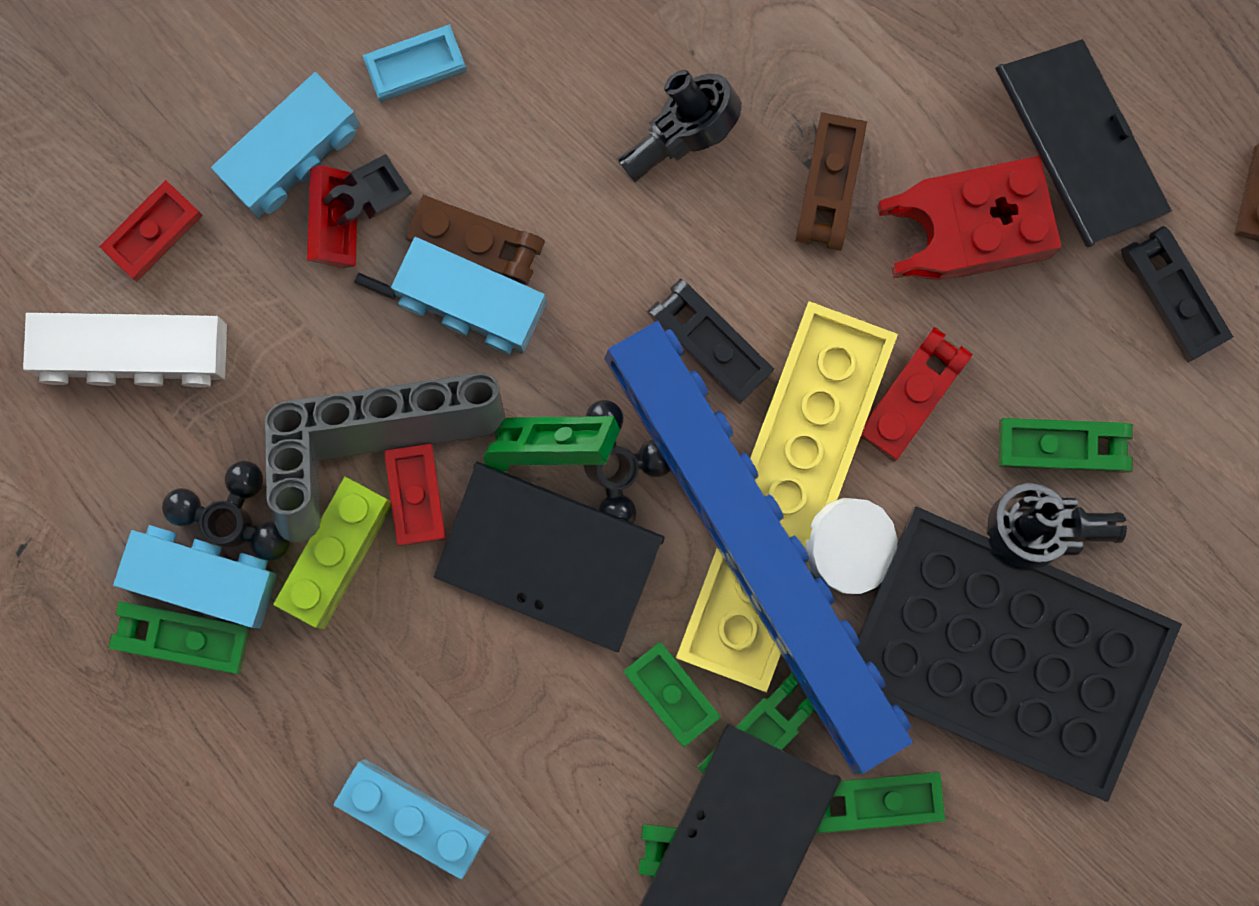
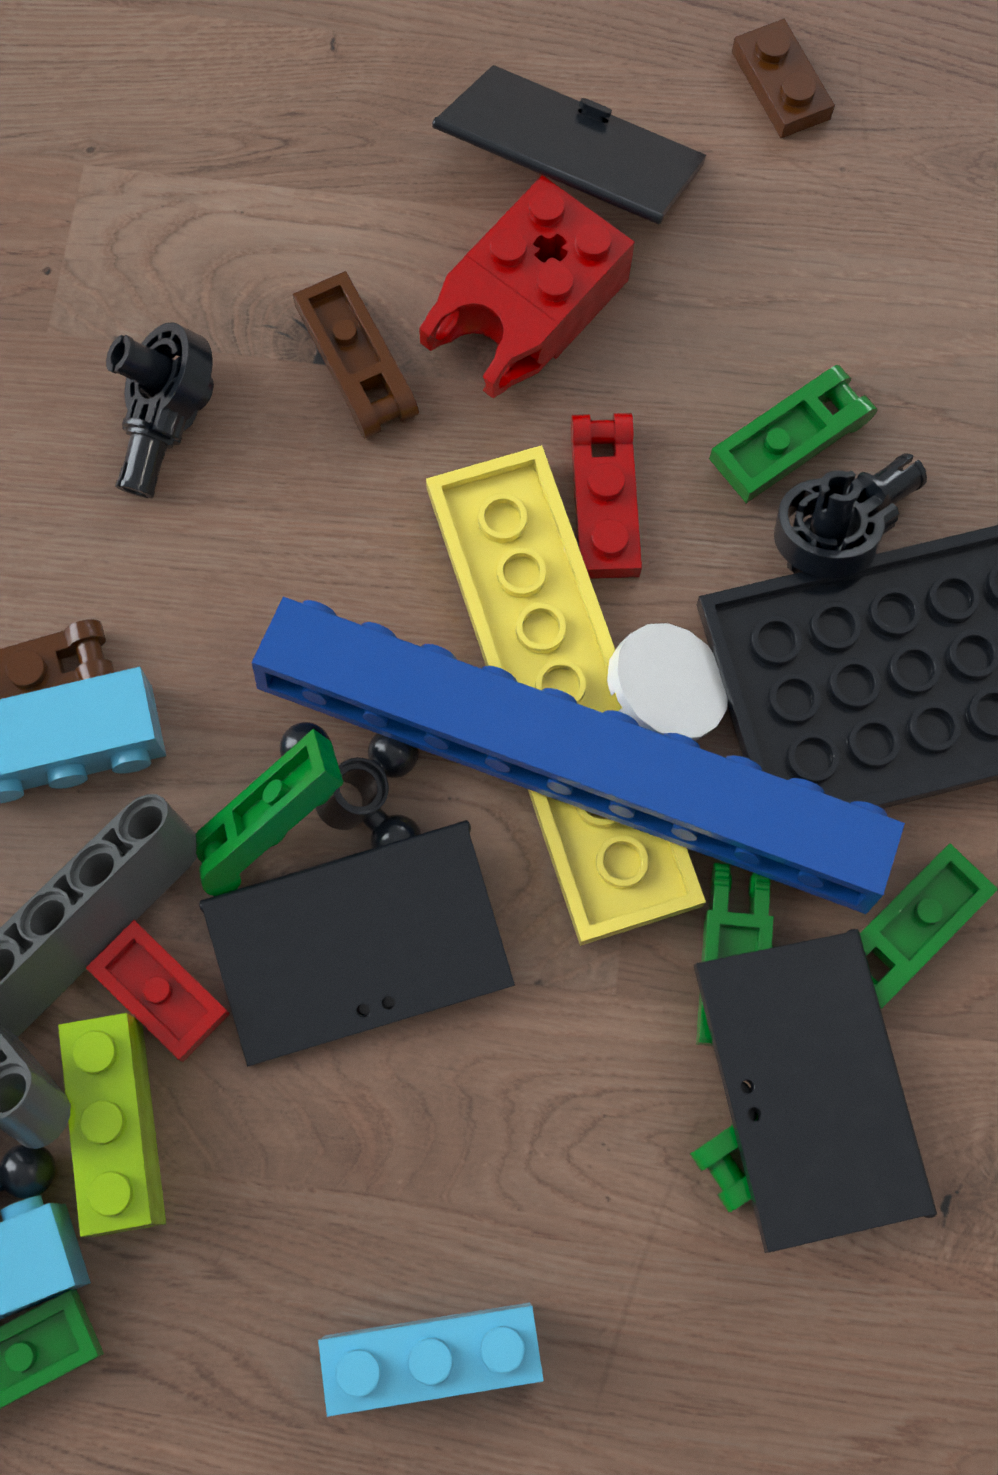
camera: 40 degrees left, 10 degrees down
green plate [623,641,721,747] -> none
black plate [647,278,774,404] -> none
black plate [1121,226,1234,363] -> none

